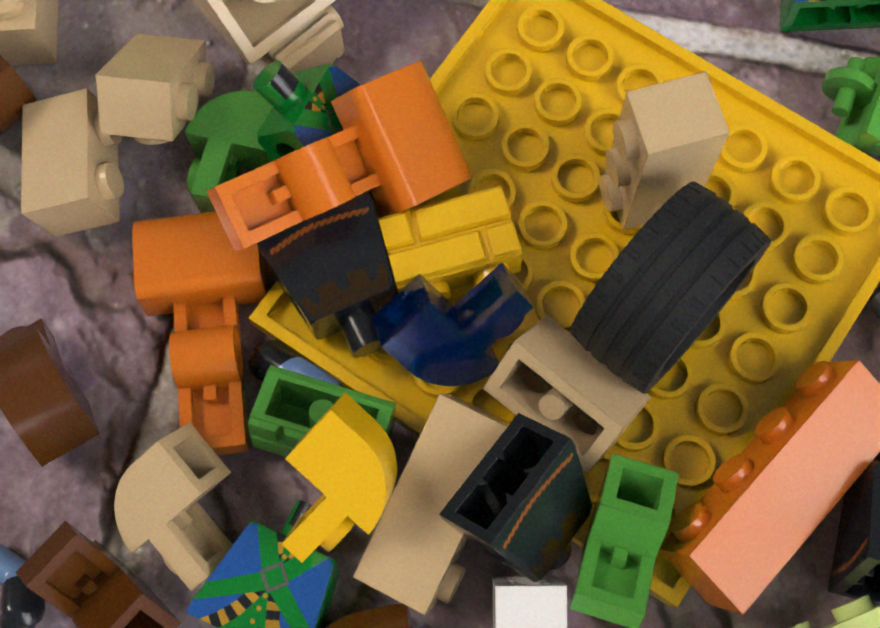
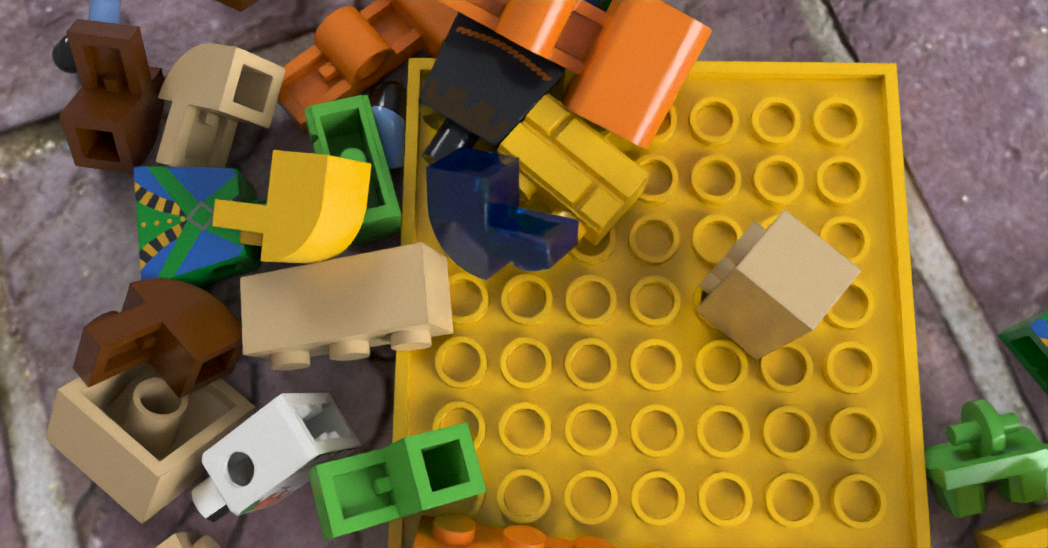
camera: 55 degrees right, 5 degrees up
black torso [439,413,592,582] -> none
tan brick [483,315,651,474] -> none
black tyre [570,181,771,394] -> none

